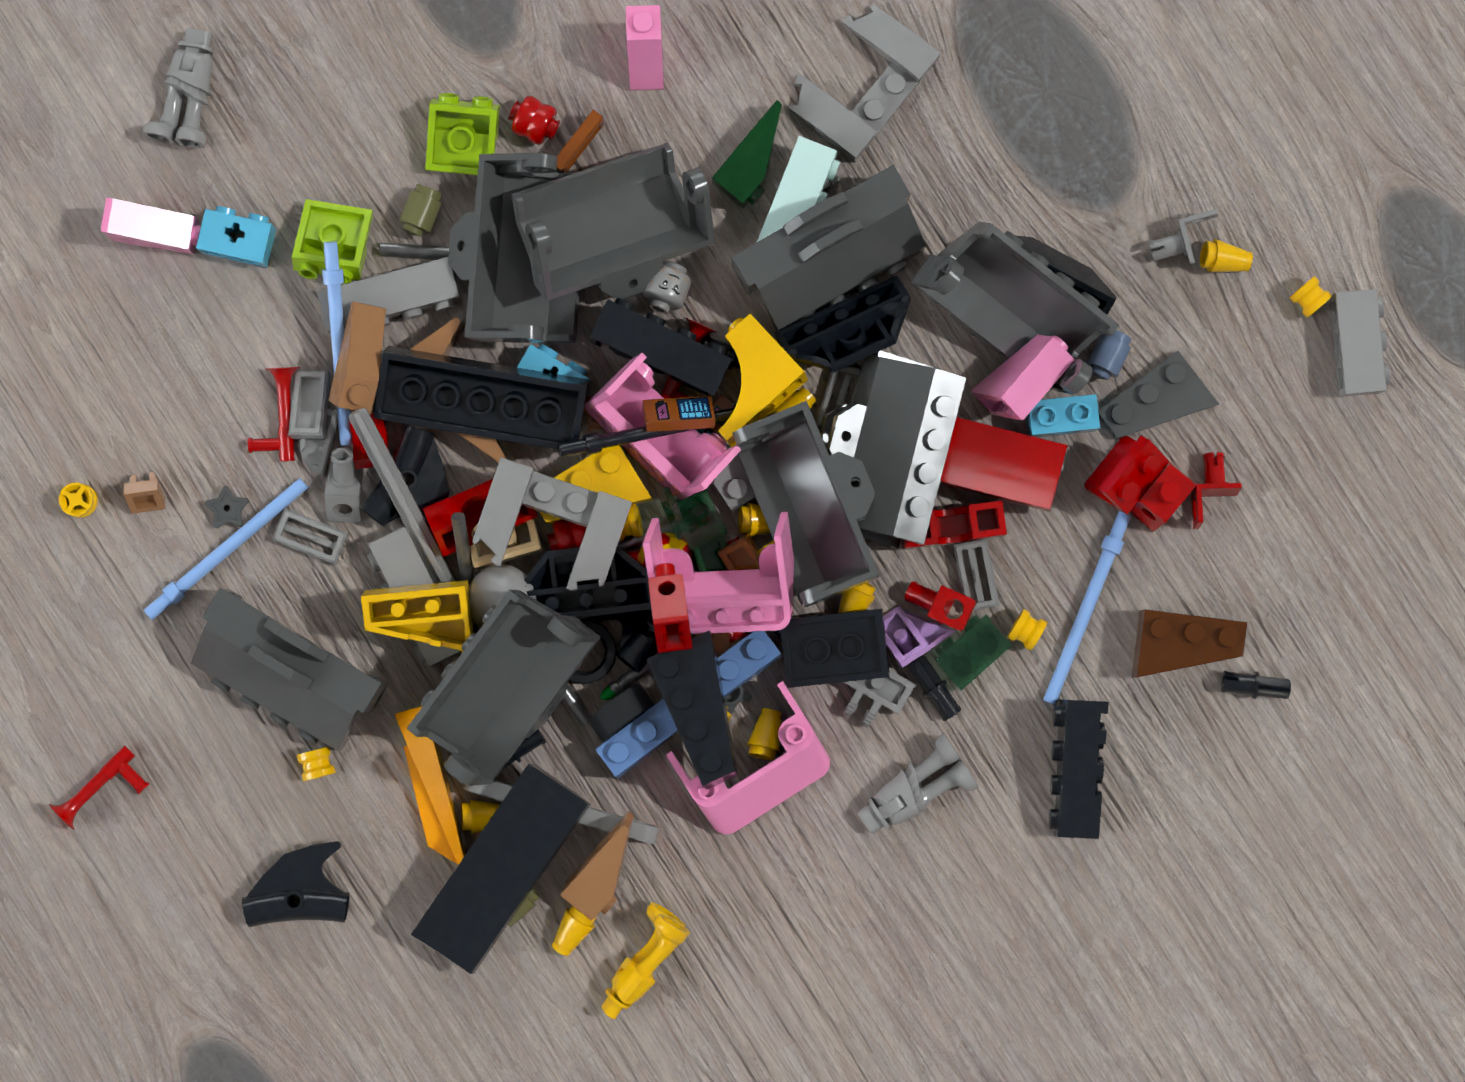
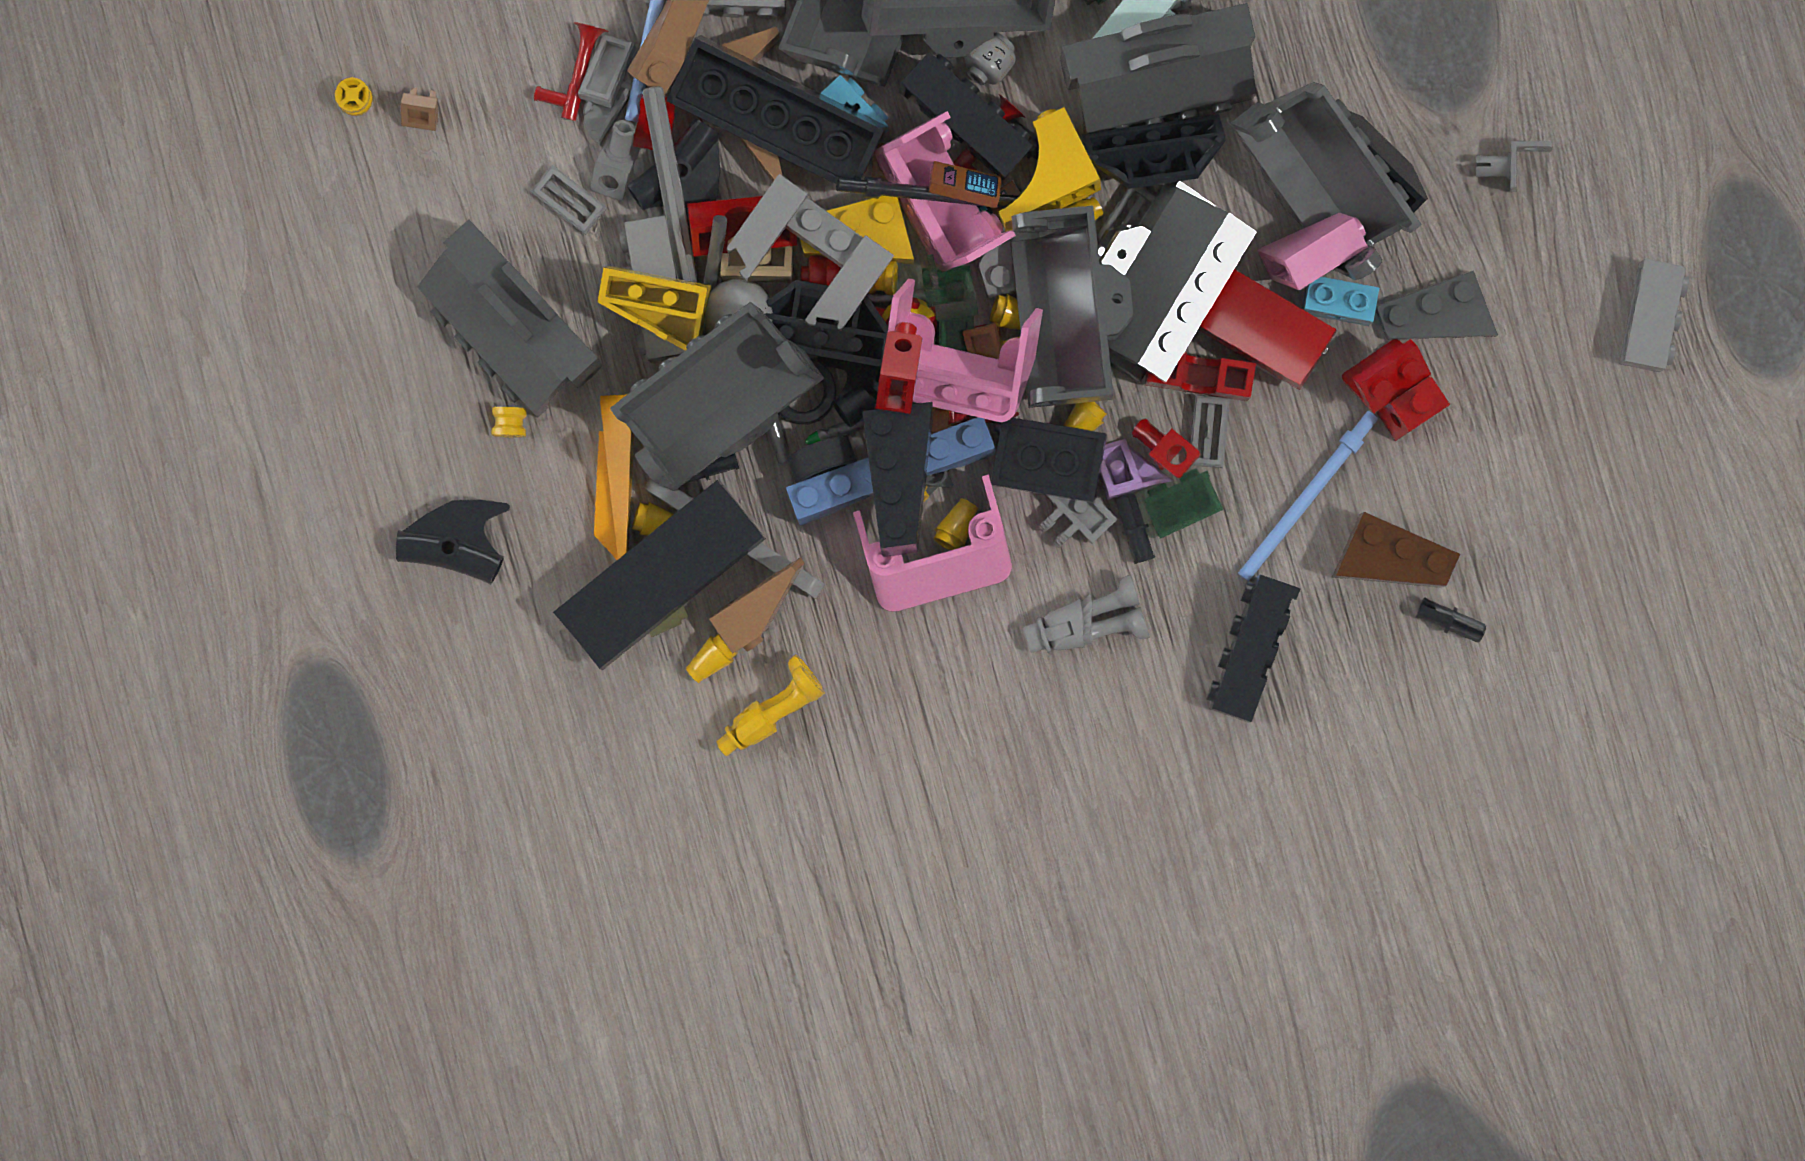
camera: 20 degrees right, 0 degrees up
red piece [49,746,149,830] -> none
light blue bar [143,478,309,620] -> none
dark grey plate [205,485,249,529] -> none
yellow wheel [1007,609,1048,651] -> none
sand blue brick [1086,330,1132,381] -> none
red bracket [1191,452,1242,529] -> none
yellow cone [1199,239,1253,272] -> none
yellow wheel [1289,276,1332,318] -> none

